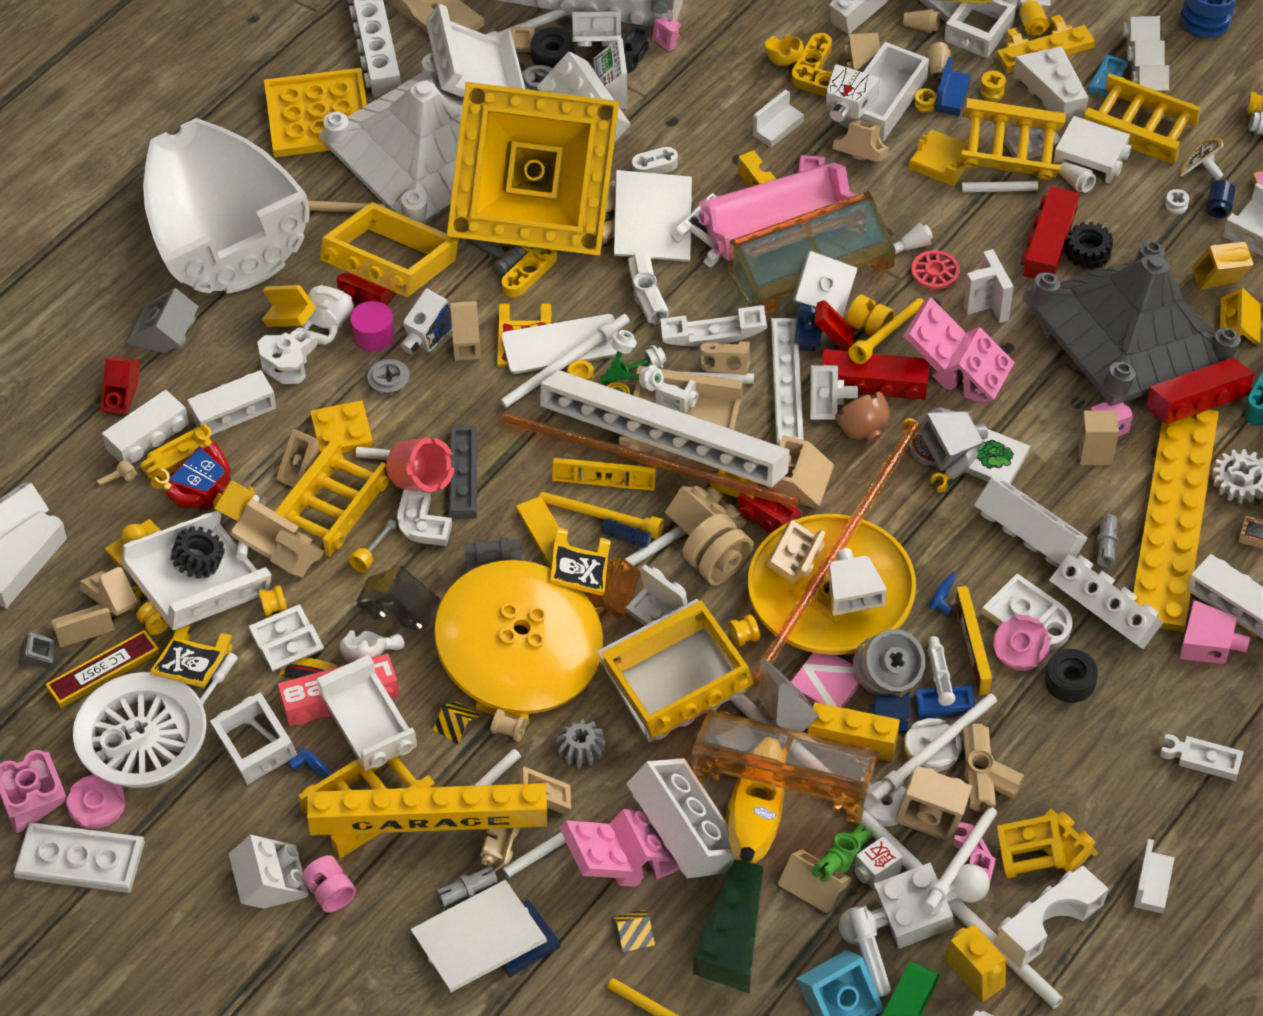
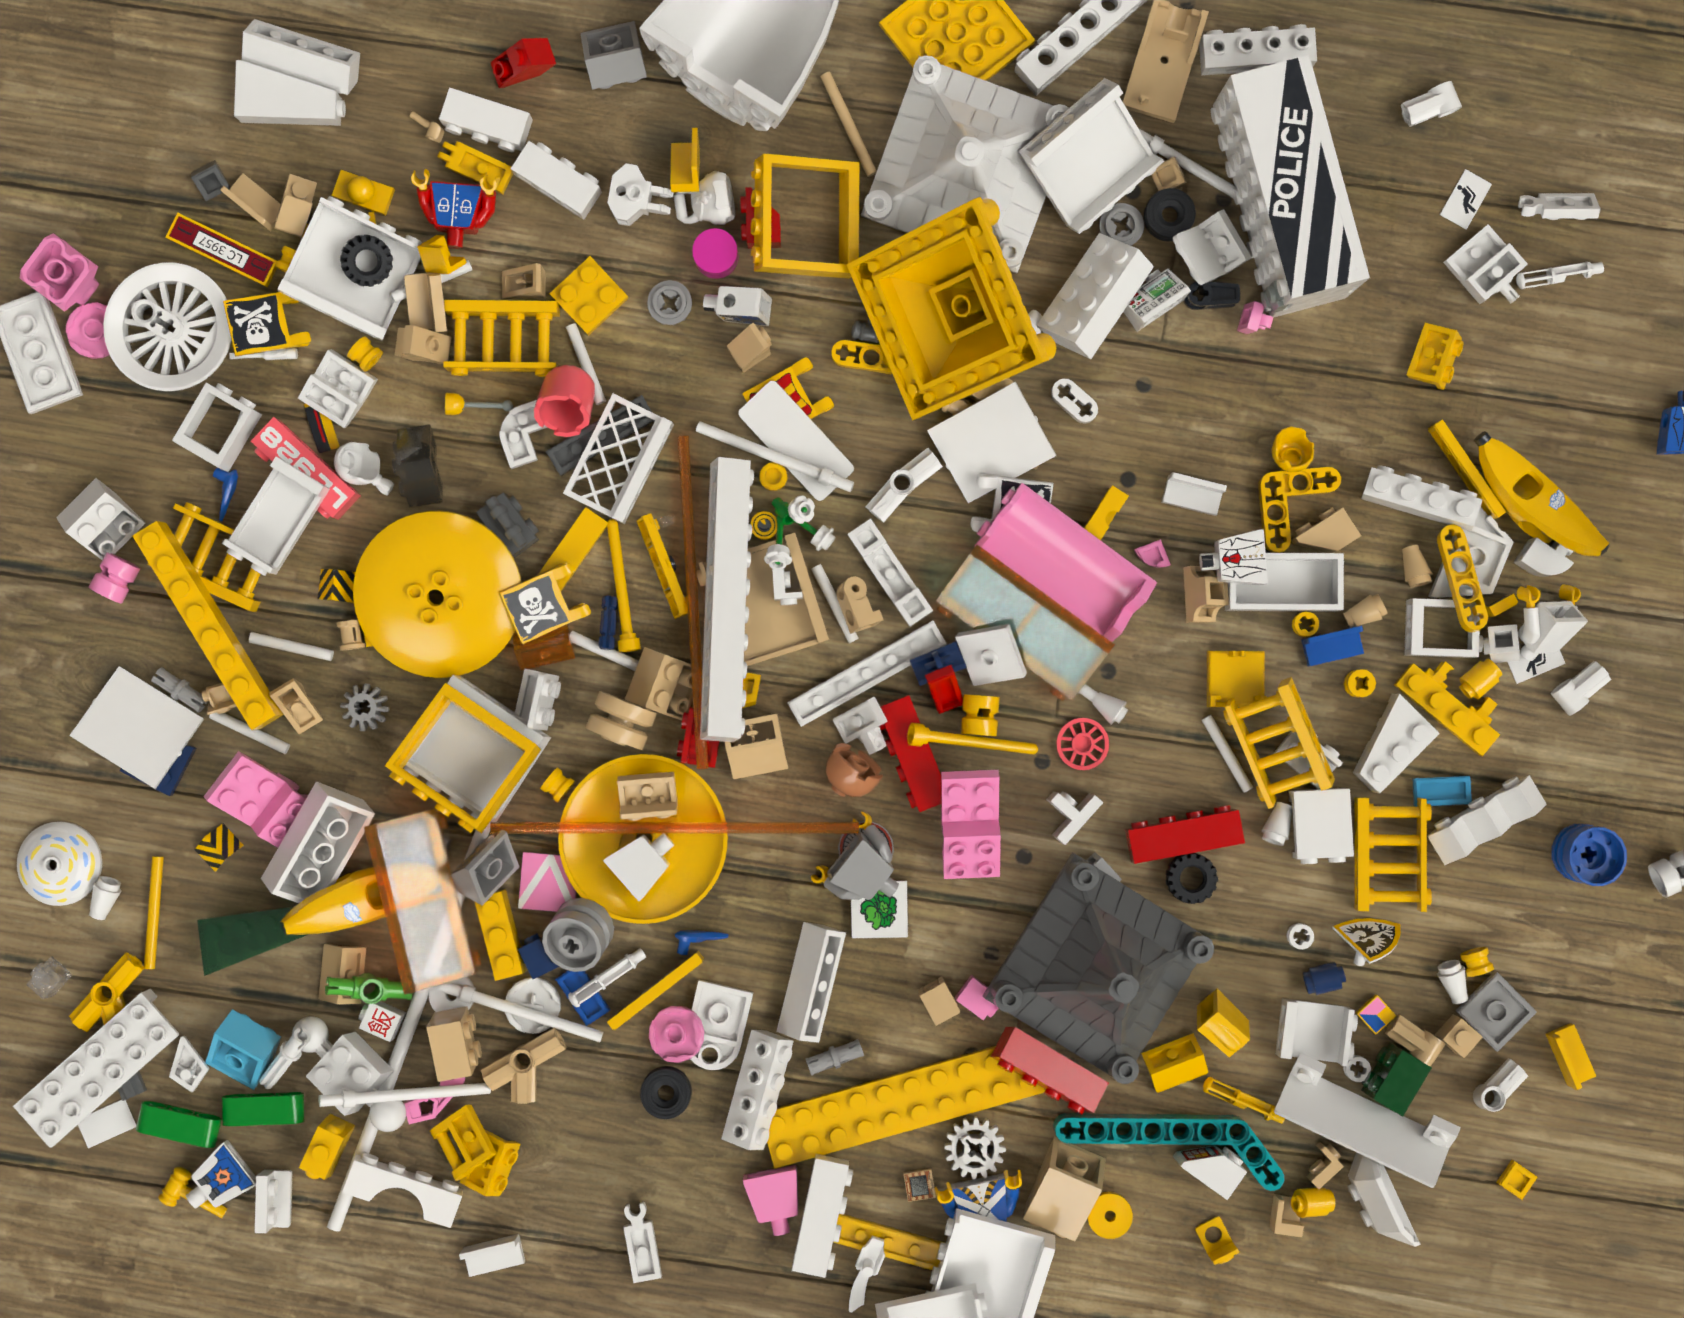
camera: 60 degrees right, 35 degrees up
none -> white fence [563,393,674,524]

